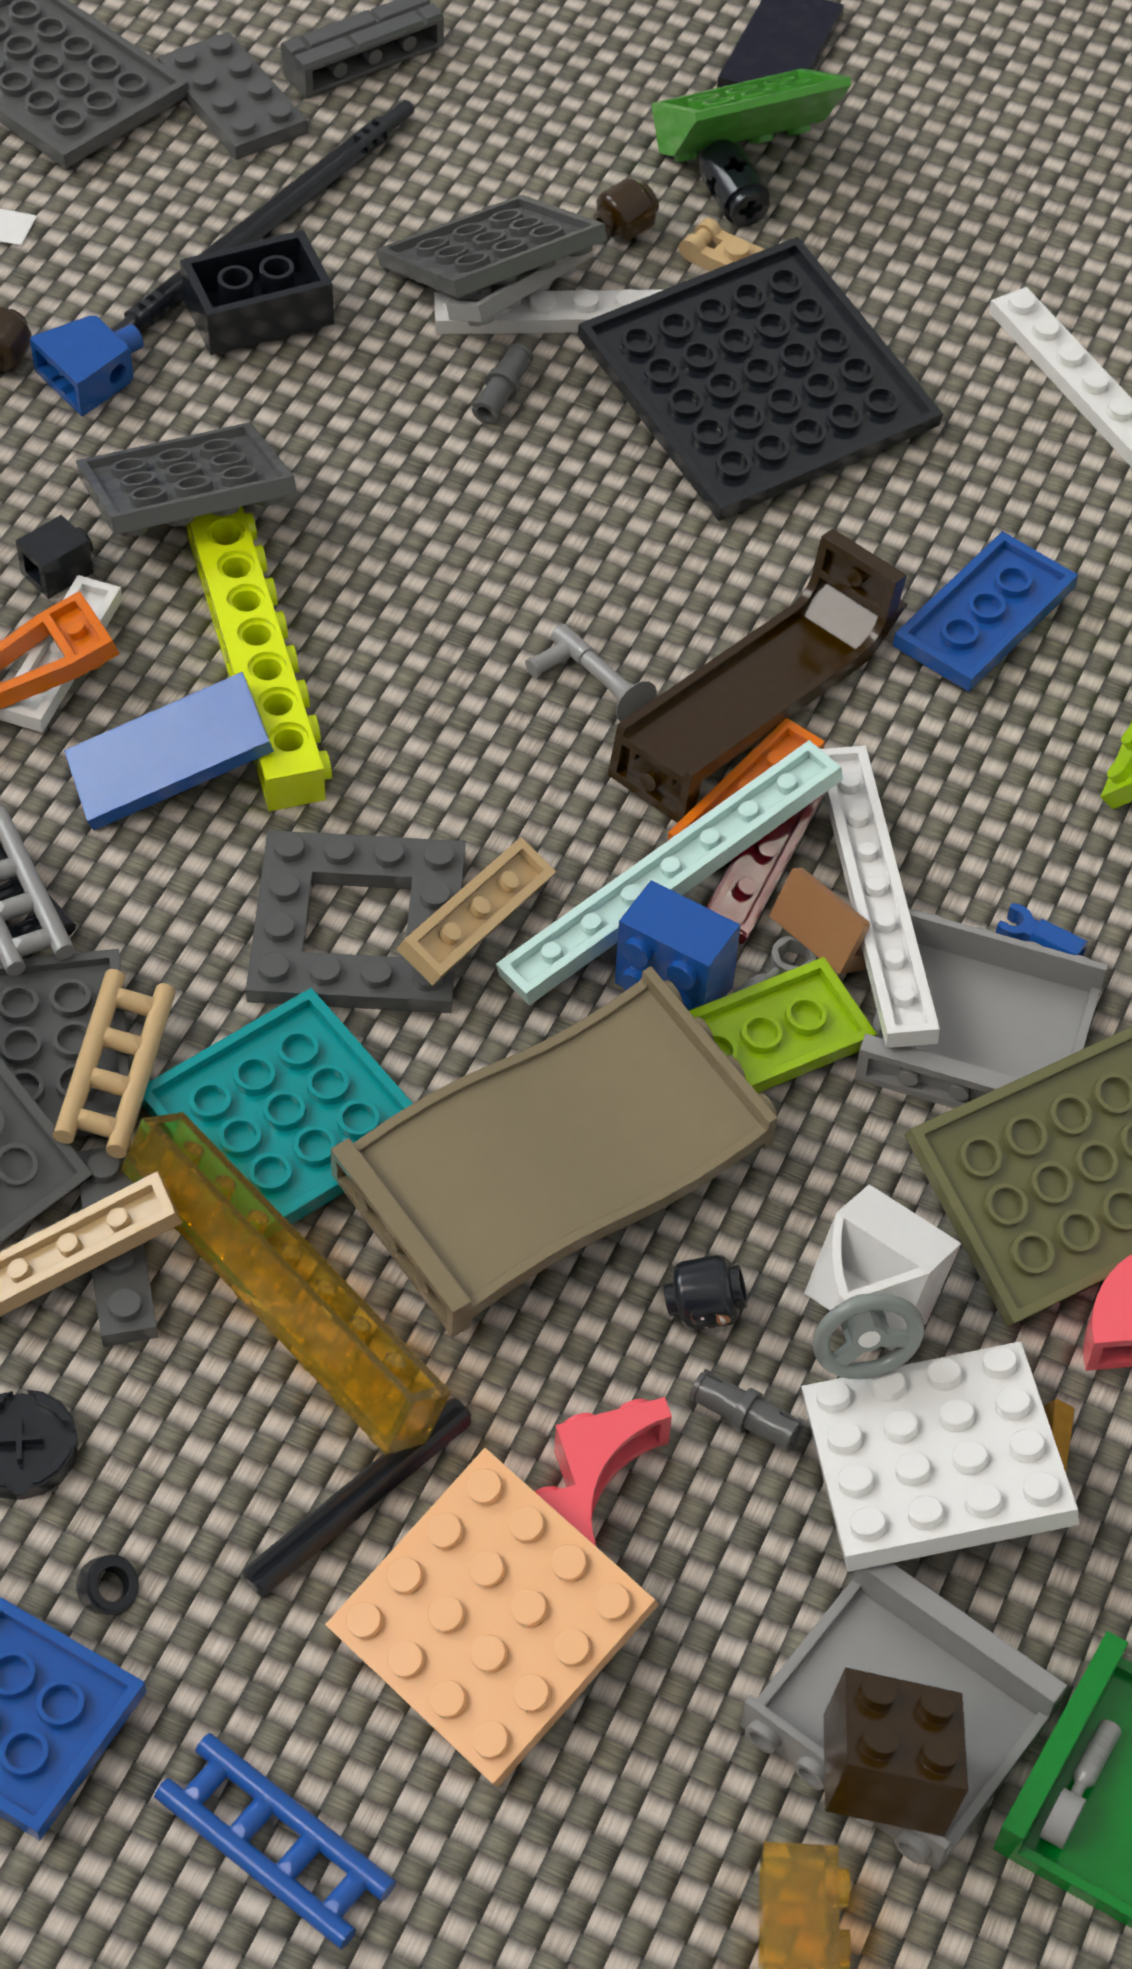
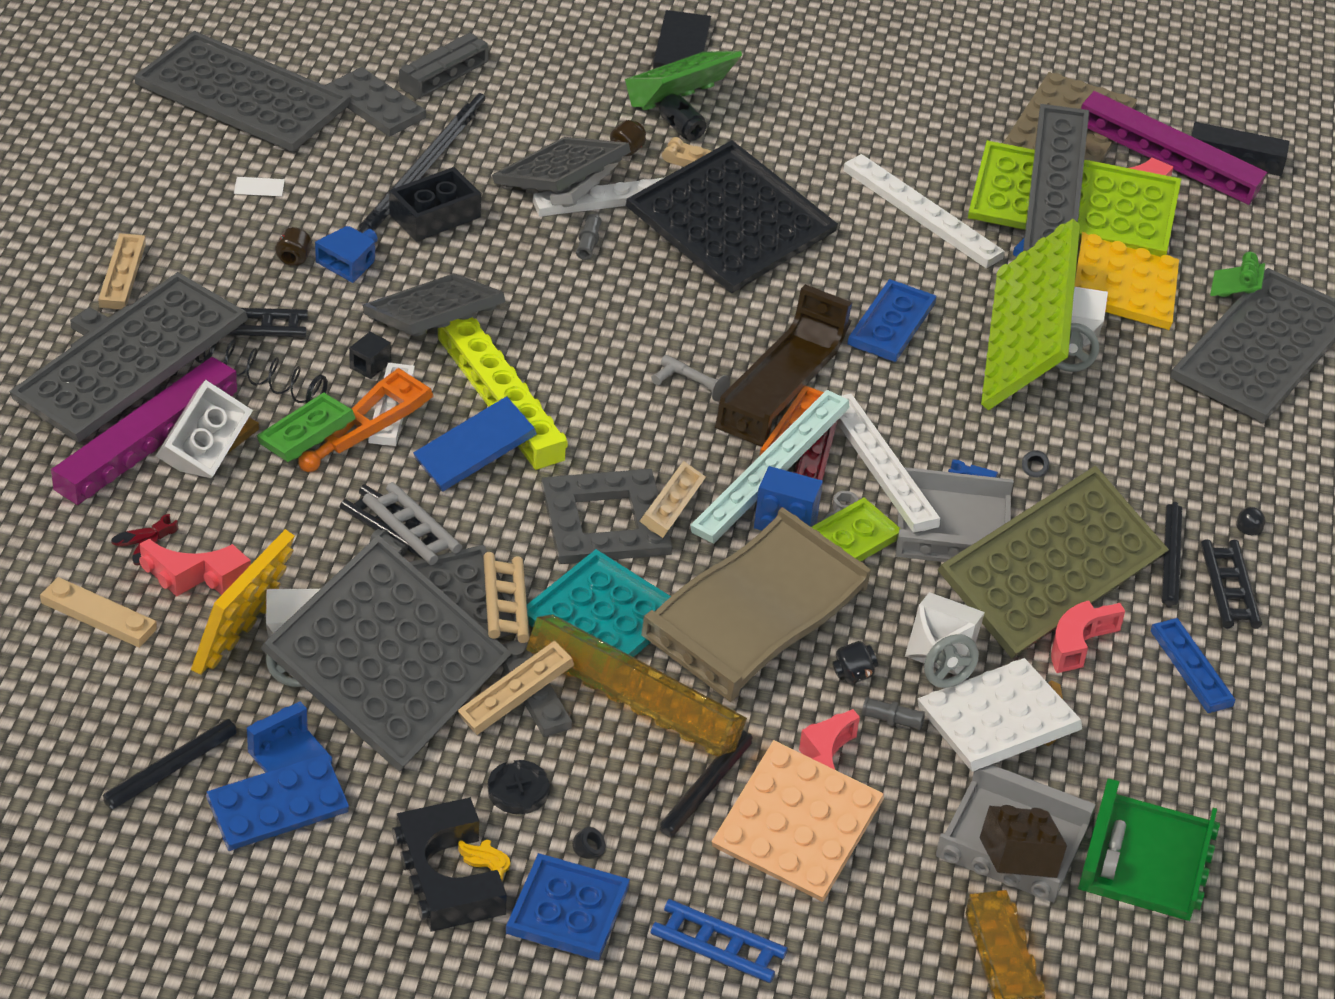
camera: 15 degrees left, 10 degrees down
medium nougat panel [769,867,870,975] -> none

